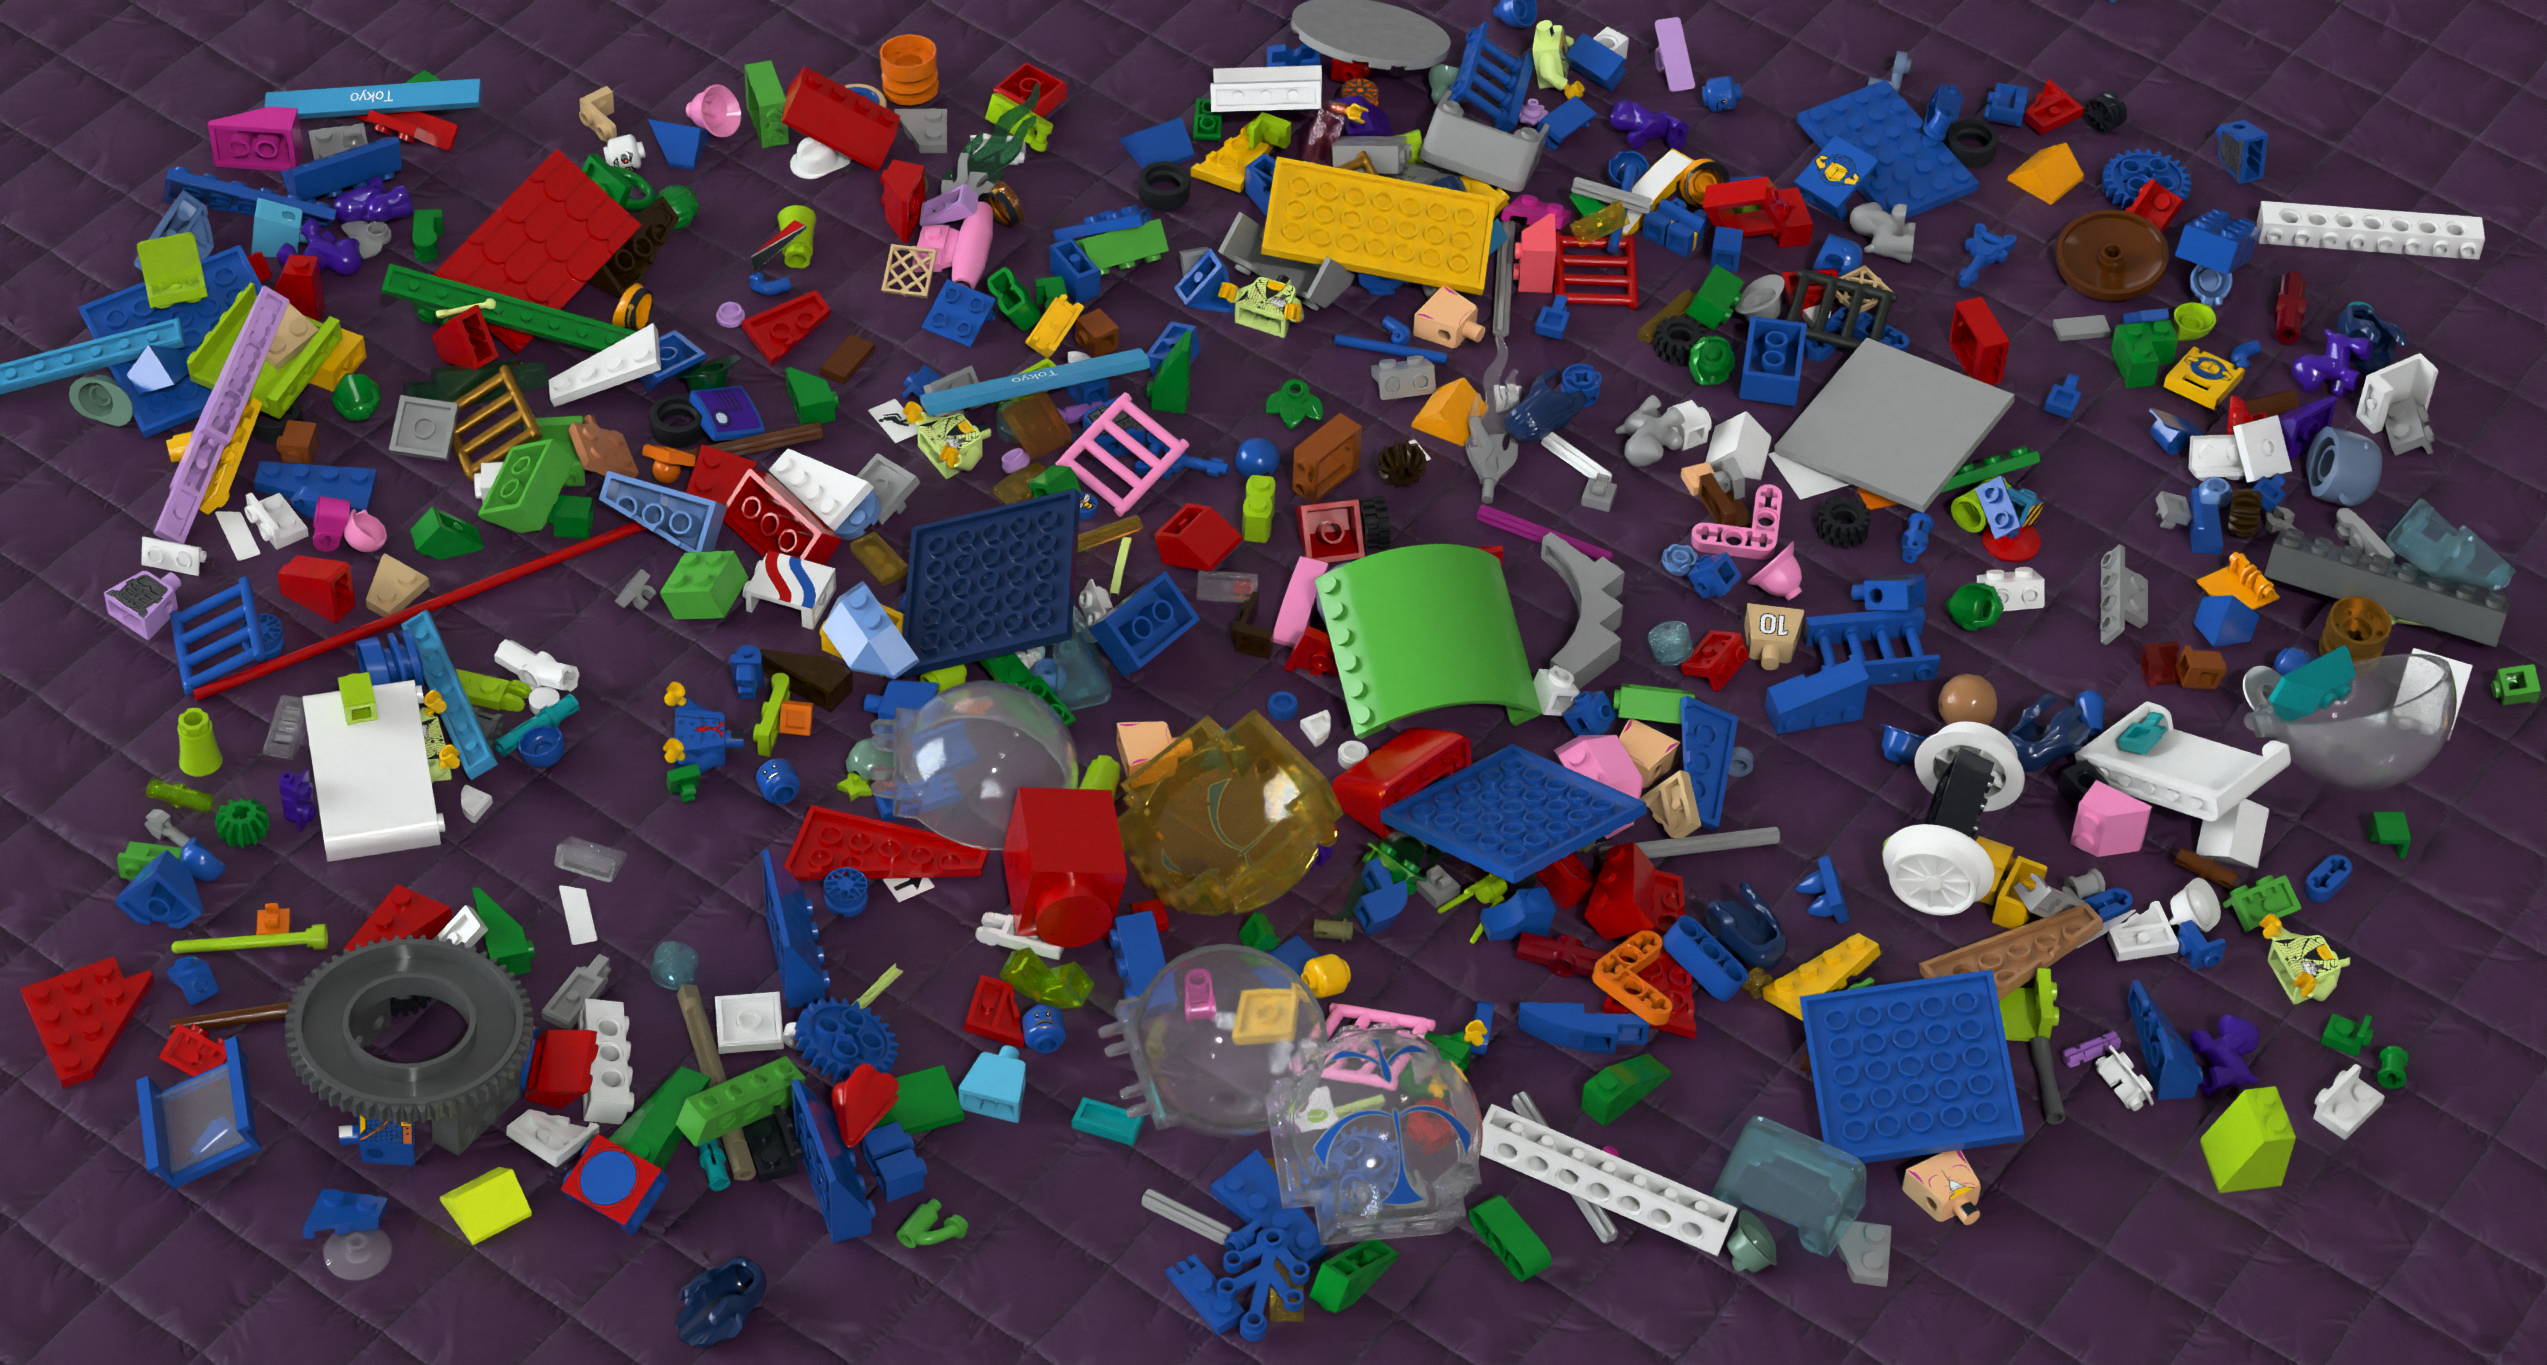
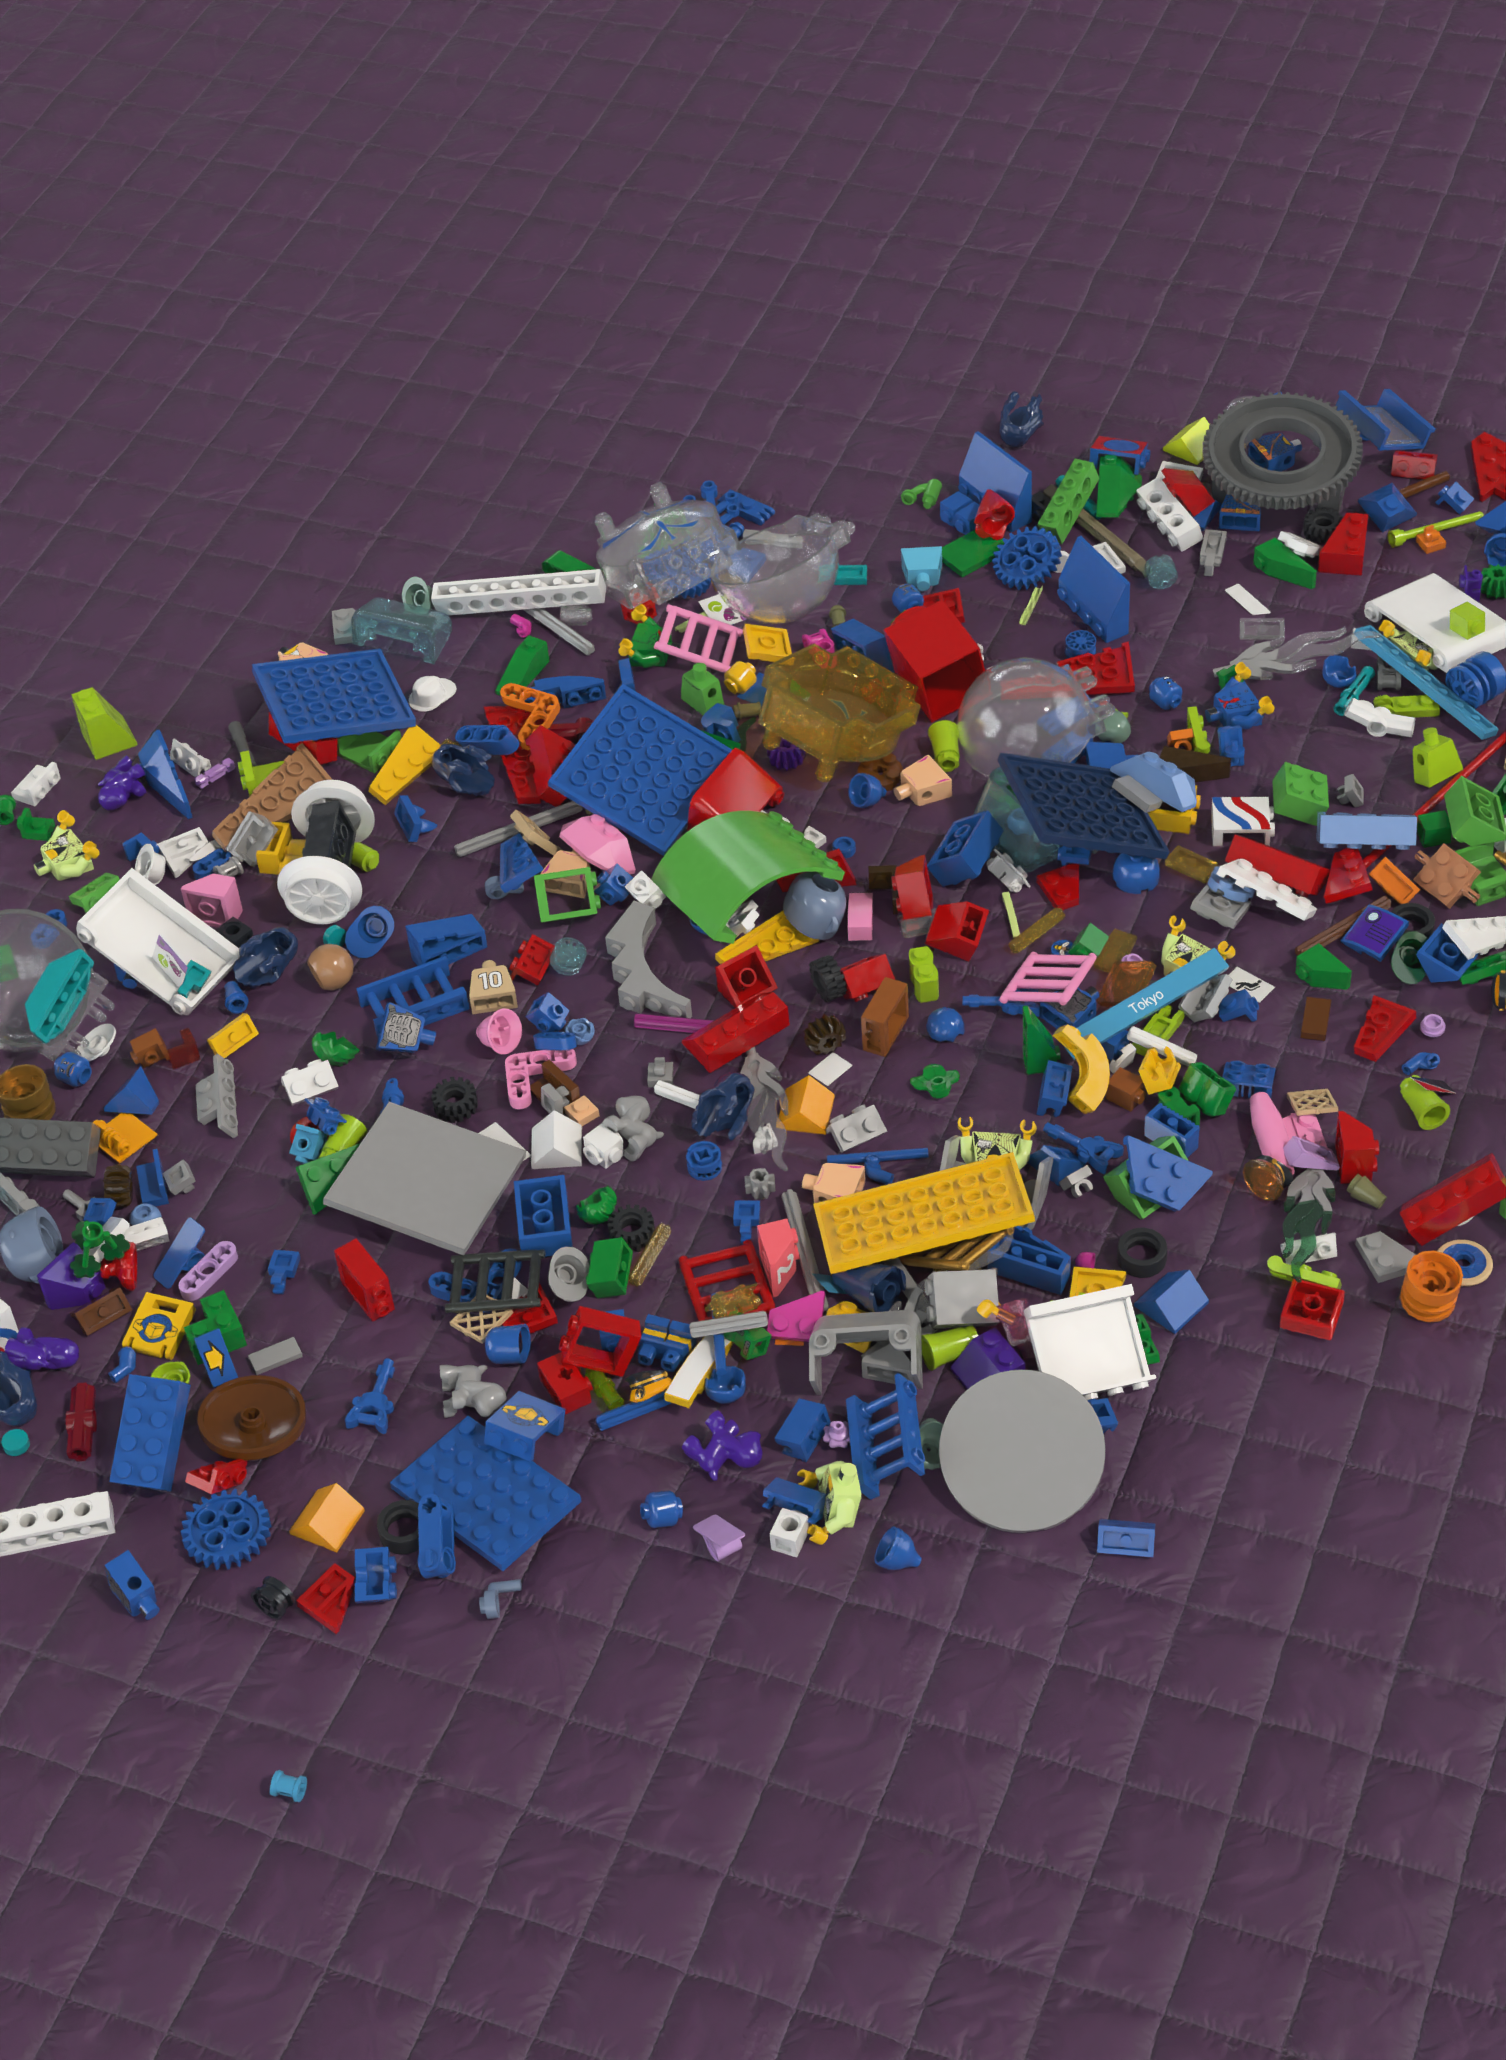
camera: 170 degrees right, 0 degrees up
none -> dark green plant [70,1221,130,1278]
none -> sticker [152,935,188,988]
none -> lavender beam [179,1241,238,1301]
none -> yellow hinge [207,1013,259,1058]
none -> white piece [409,676,457,712]
none -> blue beam [533,1032,577,1050]
none -> bright green torso [681,663,724,715]
none -> red slope [681,992,790,1073]
none -> light grey gear [744,1168,776,1200]
none -> red slope [891,855,934,920]
none -> blue piece [1043,1122,1124,1174]
none -> yellow arch [1052,1024,1110,1114]
none -> dark pink hinge [1075,1252,1095,1268]
none -> light grey tile [1112,775,1163,813]
none -> white axle [1127,1026,1197,1067]
none -> clear piece [1213,627,1380,680]
none -> blue slope [1357,483,1417,533]
none -> lime torso [1413,728,1463,788]

